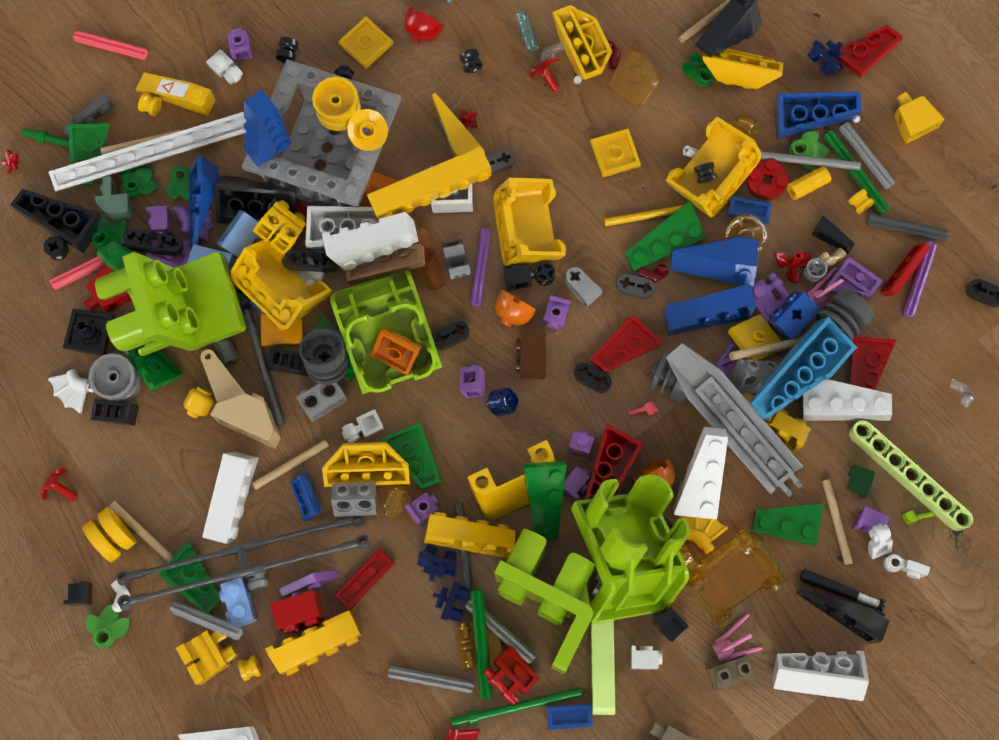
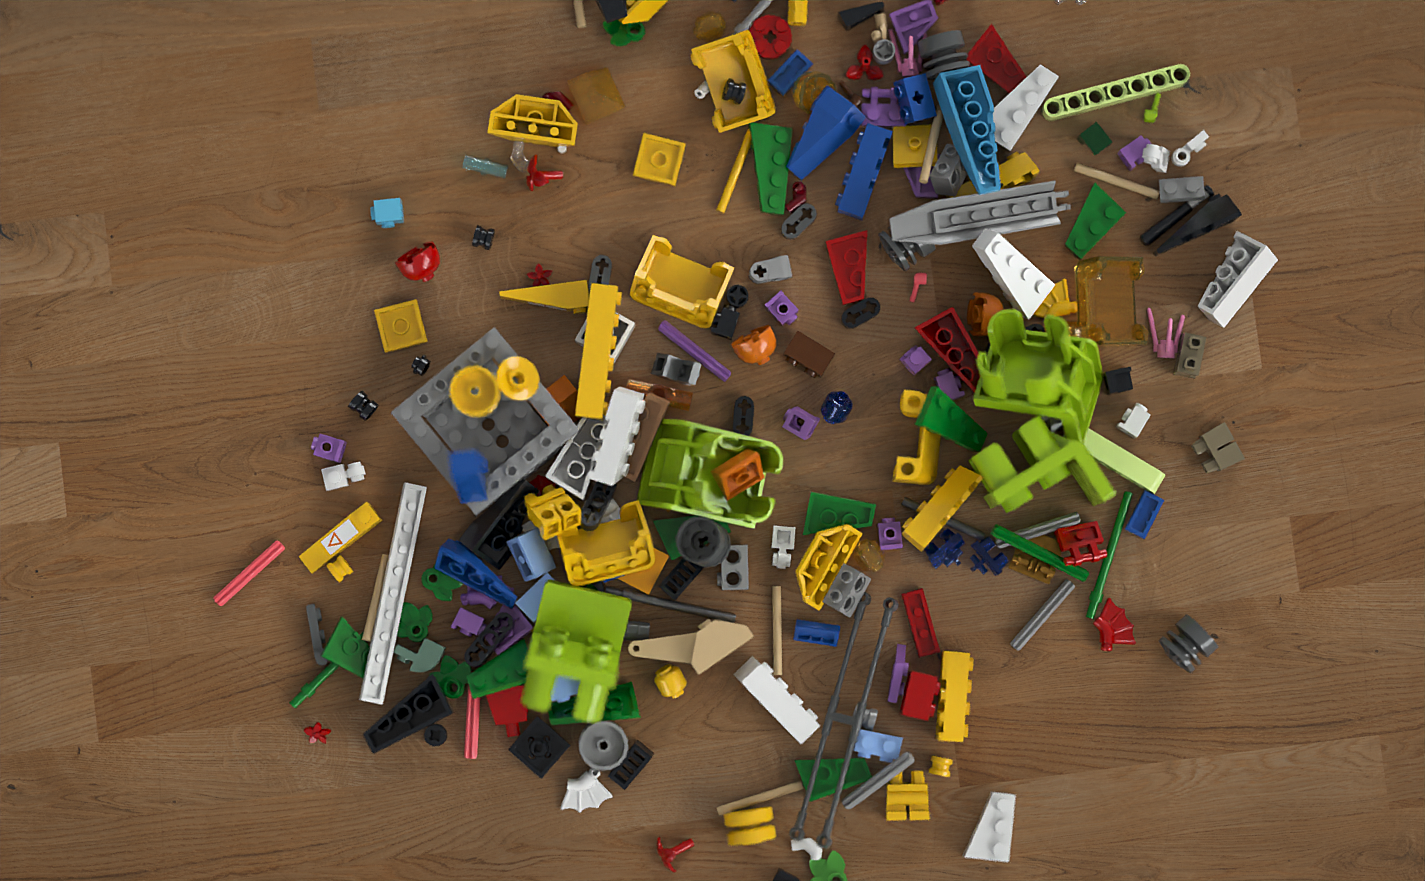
camera: 65 degrees left, 10 degrees up
none -> reddish brown hand [839,81,861,108]
none -> light grey plate [1159,176,1205,203]

